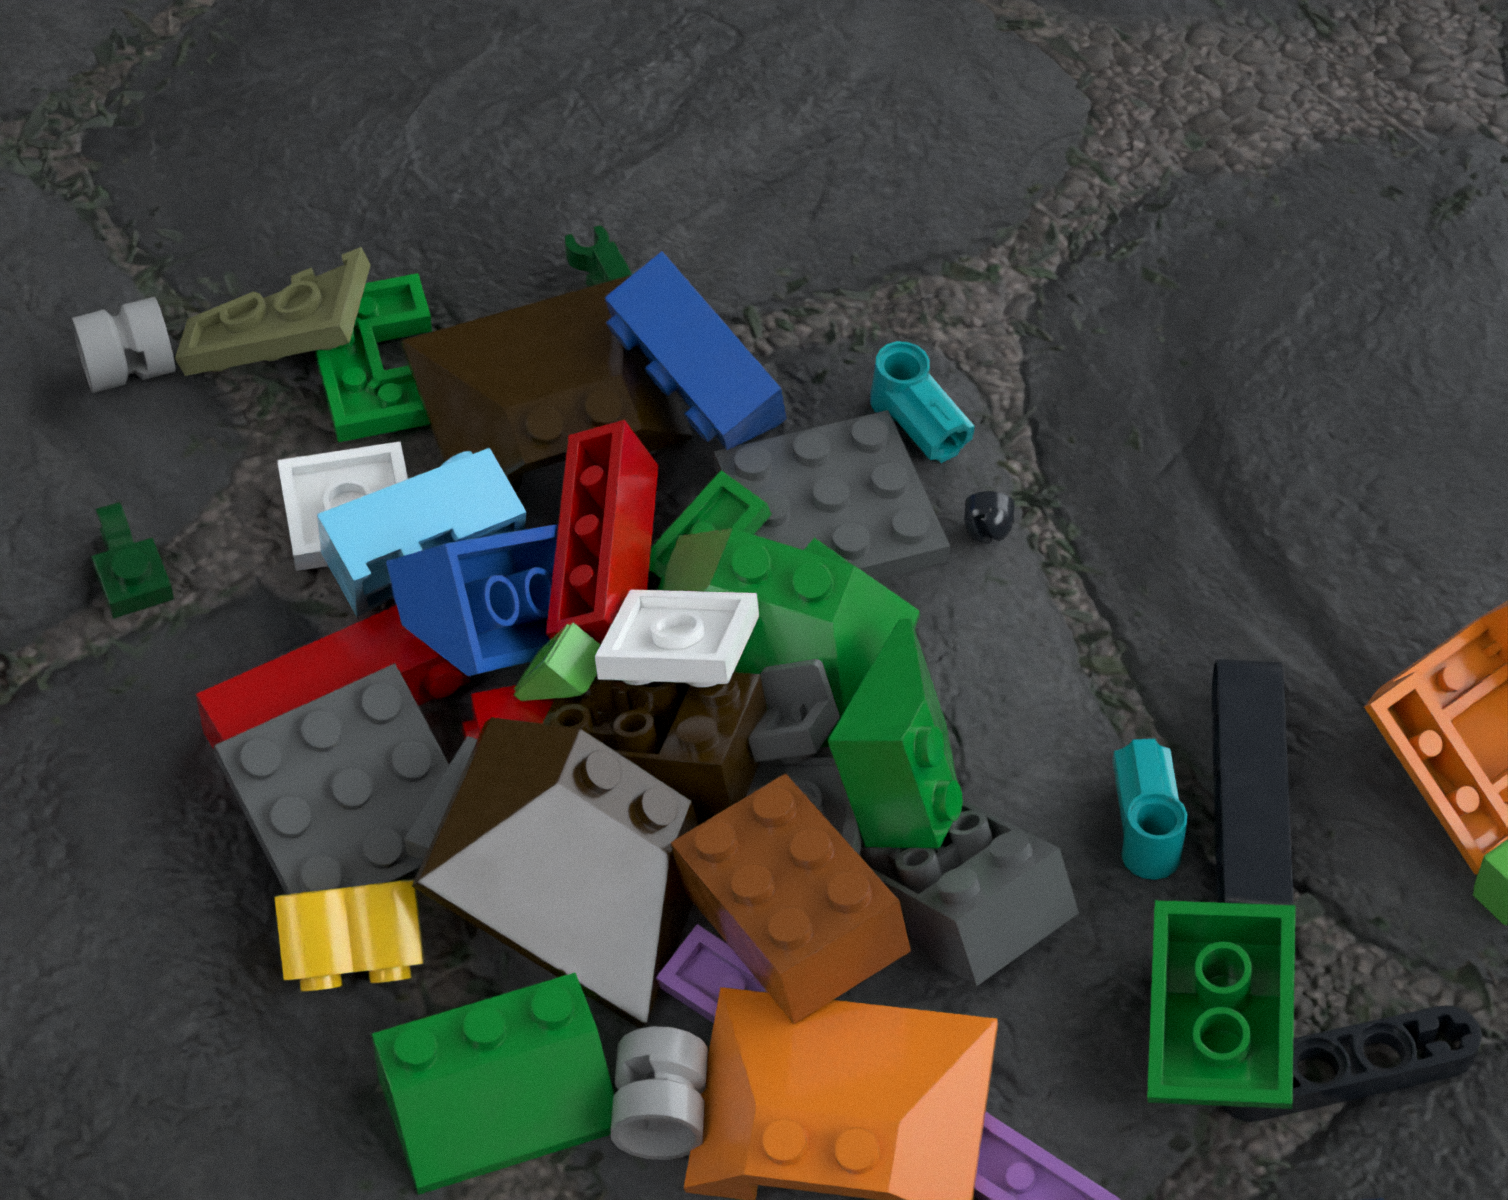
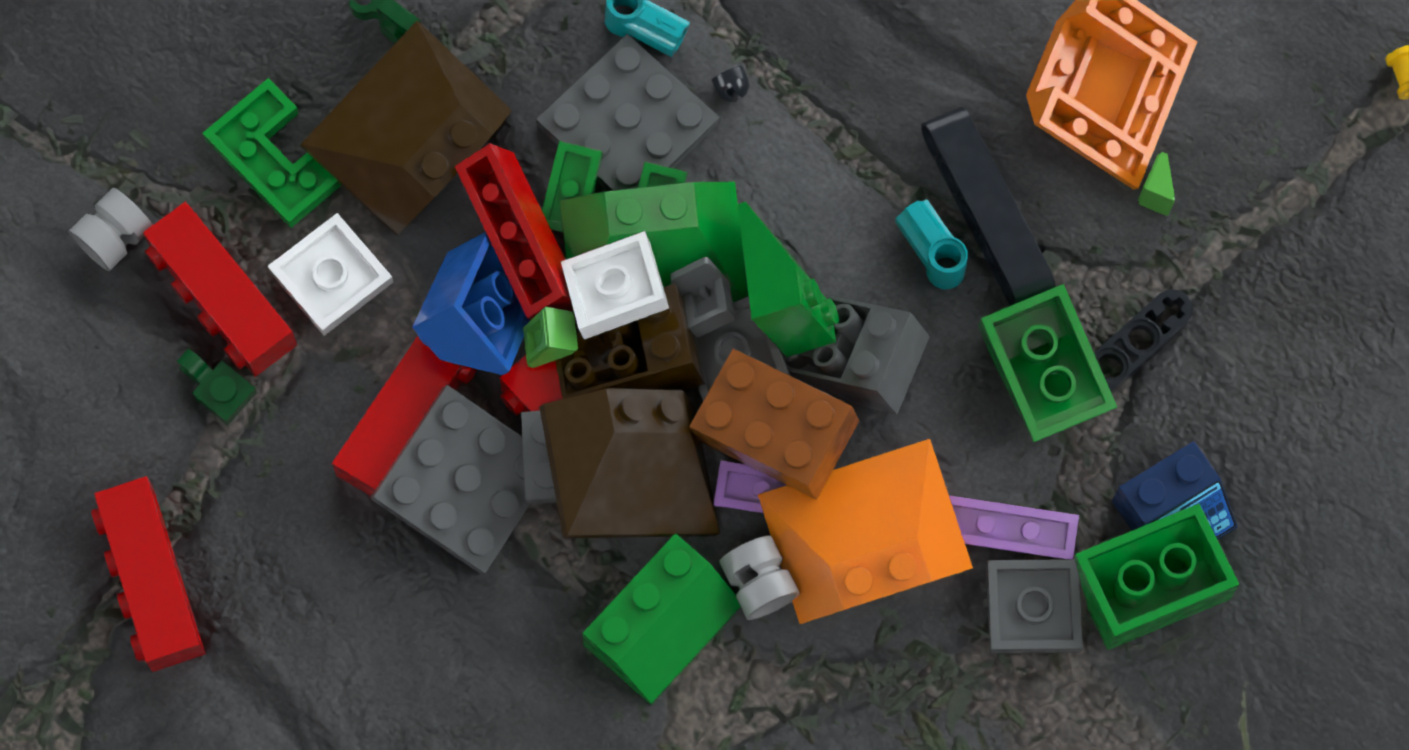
camera: 30 degrees left, 20 degrees up
olive wing [175,247,371,376] -> none
yellow brick [275,879,424,991] -> none
medium azure wedge [317,448,526,617] -> none
blue slope [605,251,787,450] -> none
none -> red brick [143,201,298,377]

